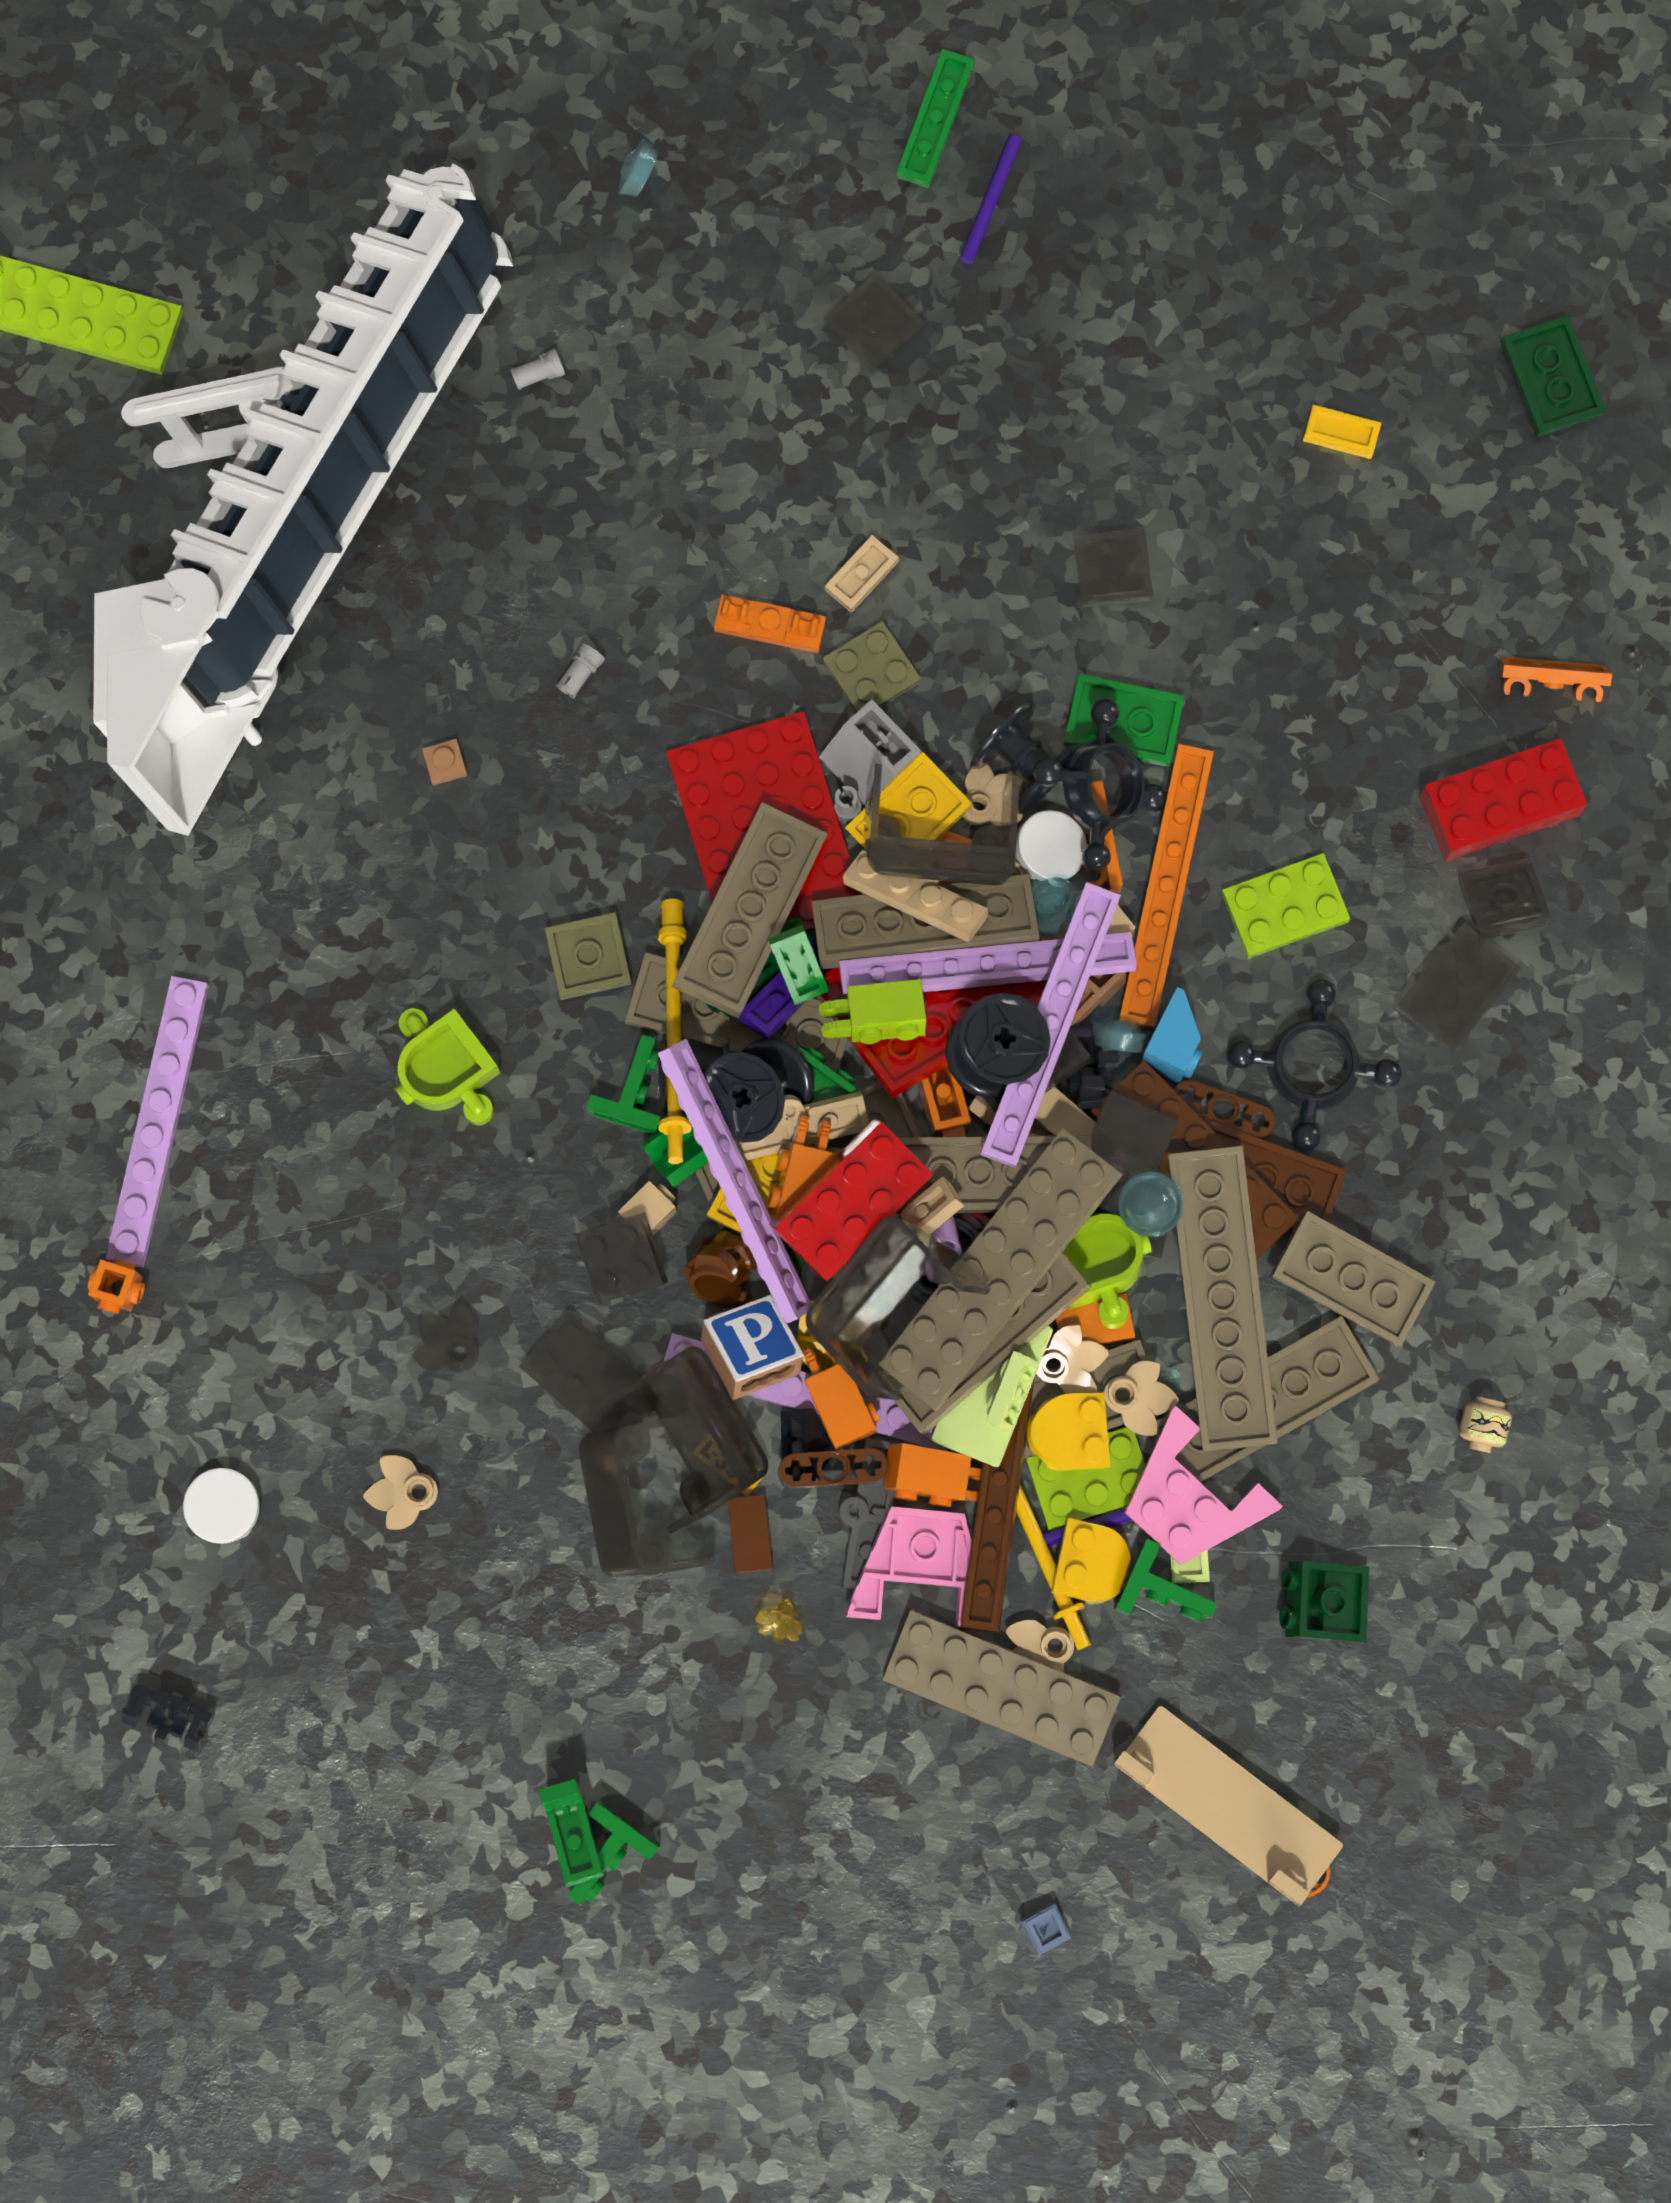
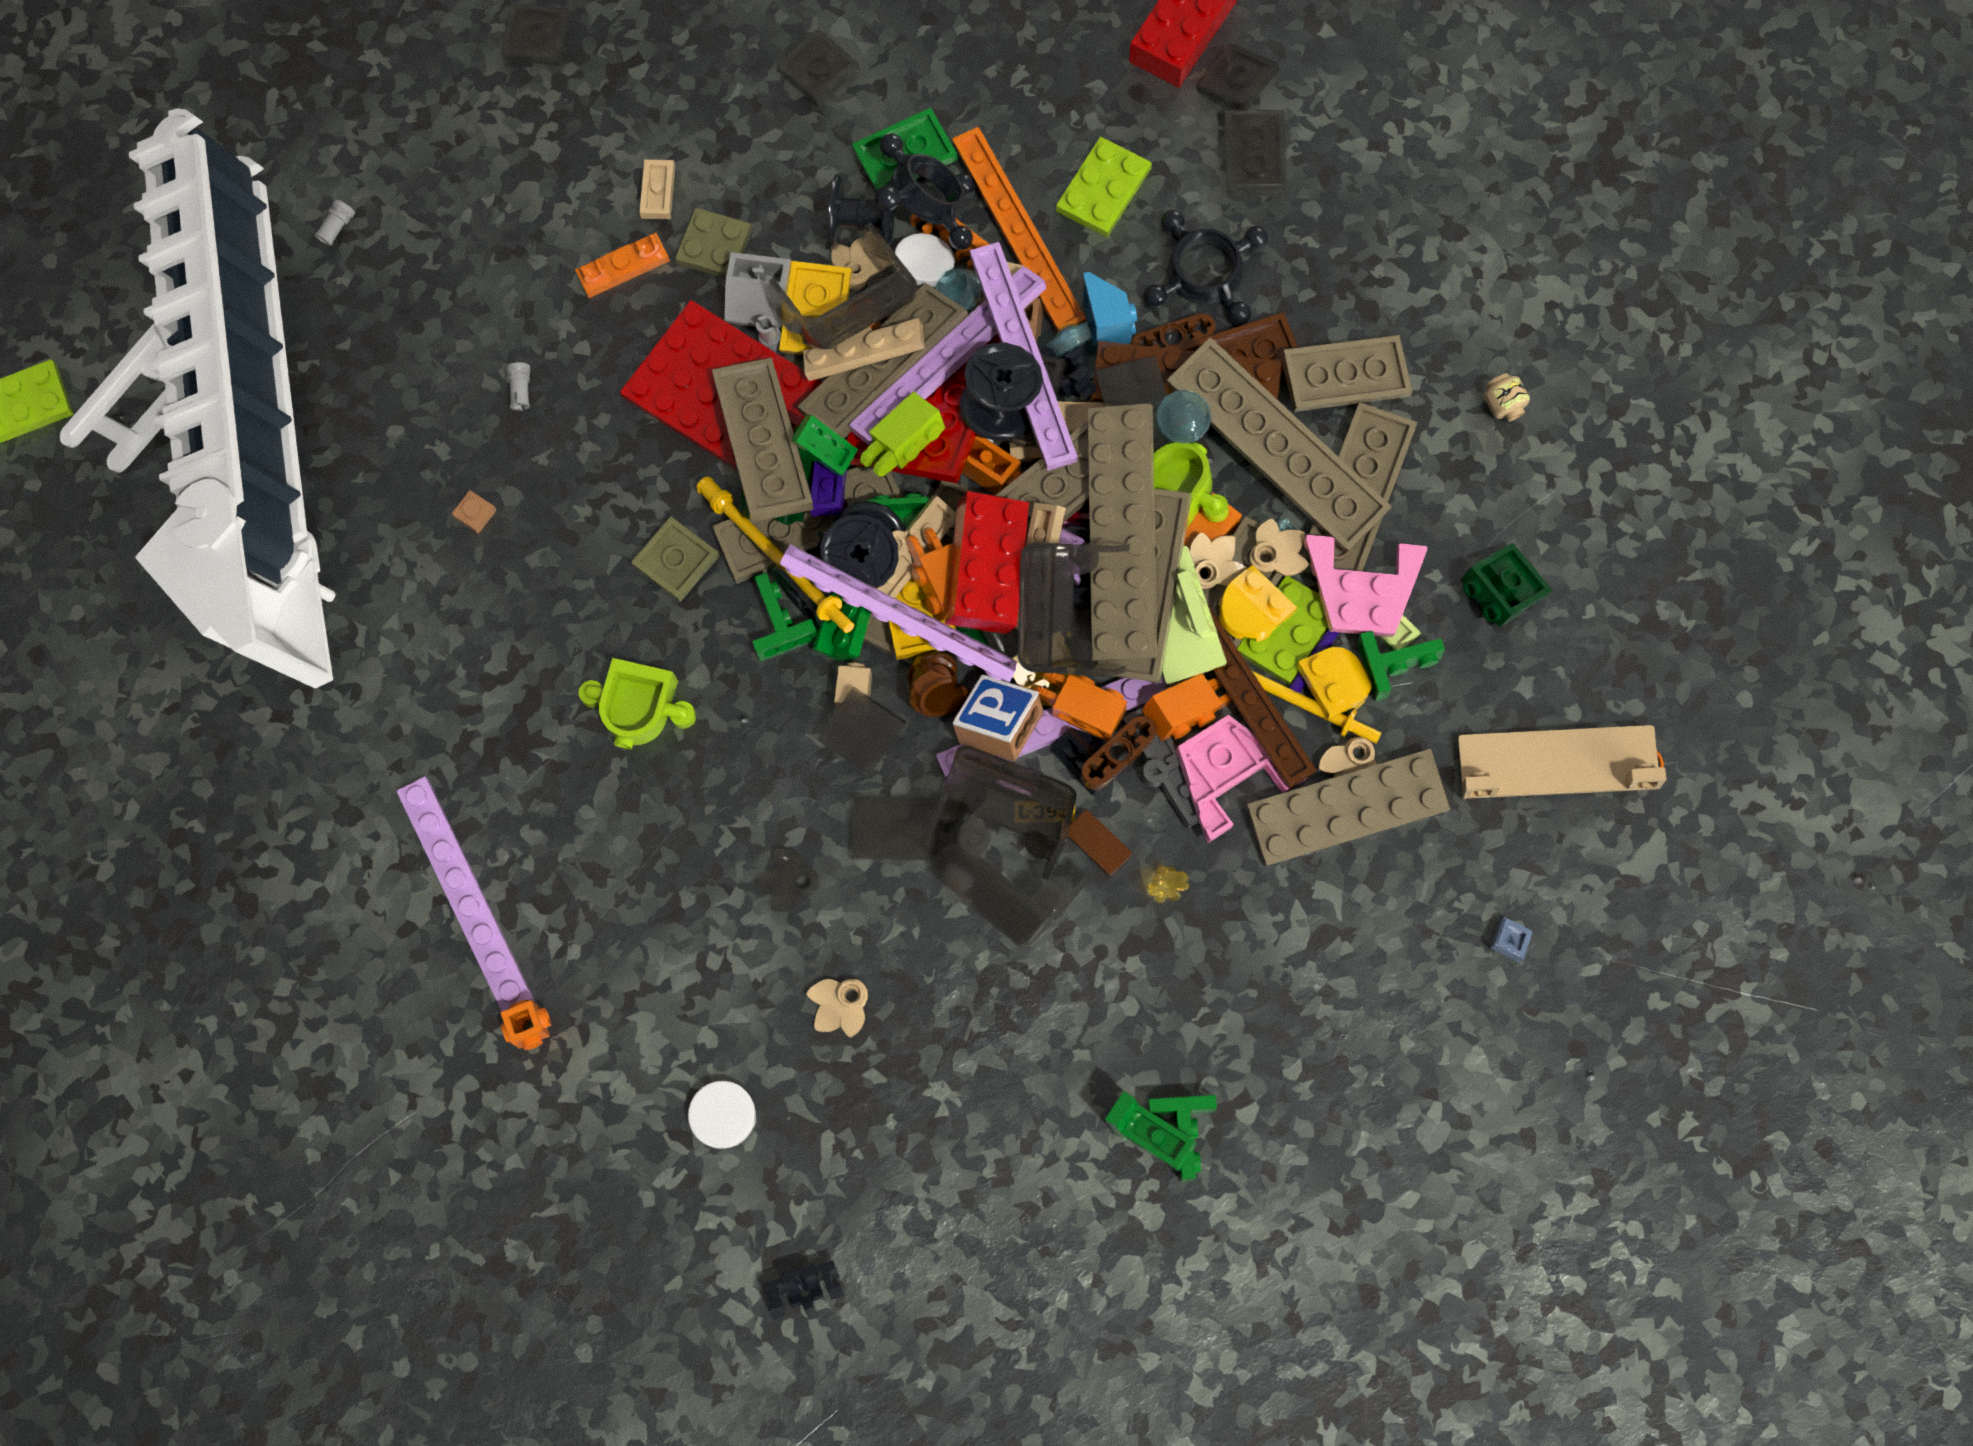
camera: 35 degrees left, 5 degrees down
clear light blue hat [617,138,659,197] -> none

